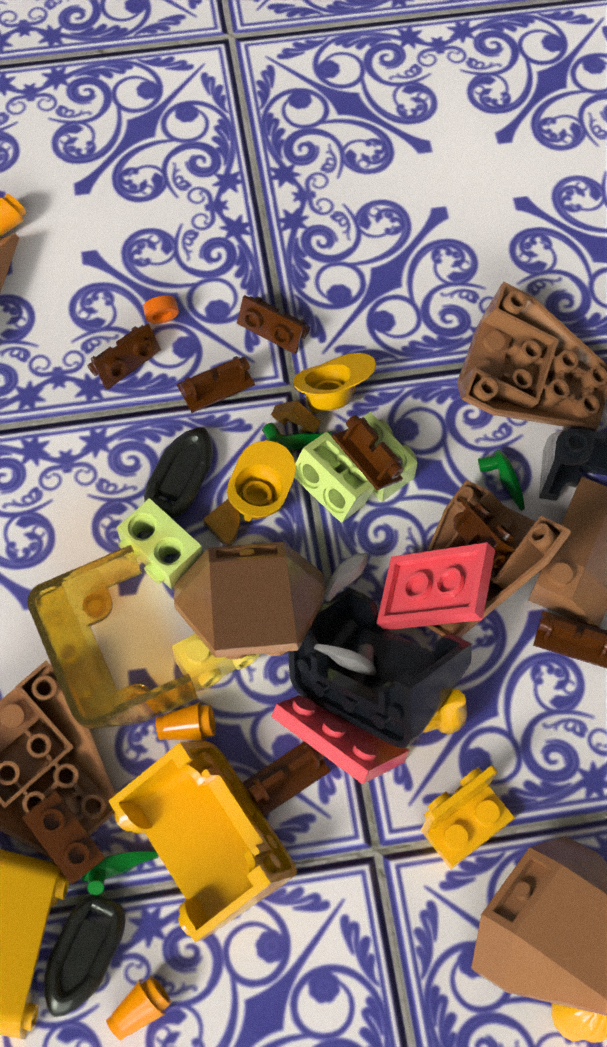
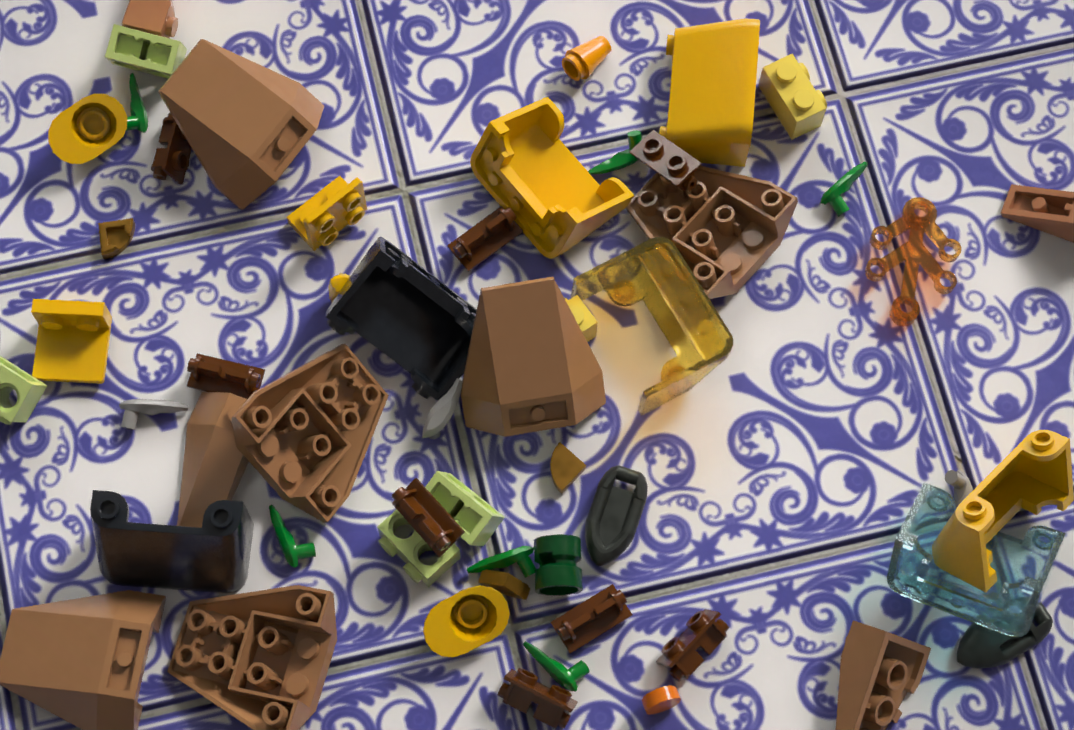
camera: 175 degrees right, 5 degrees up
pearl dark grey piece [44,894,126,1017] -> none
yellowish green brick [117,498,203,589] -> none
light orange cone [155,702,216,741] -> none
yellow piece [227,440,296,522] -> none
coral wing [271,695,410,784] -> none
light grey bar [313,644,377,676] -> none
coral plate [376,543,495,630] -> none
reddish brown hinge [453,497,517,568] -> none
none -> green bar [523,641,590,692]
none -> dark green wheel [534,534,583,596]

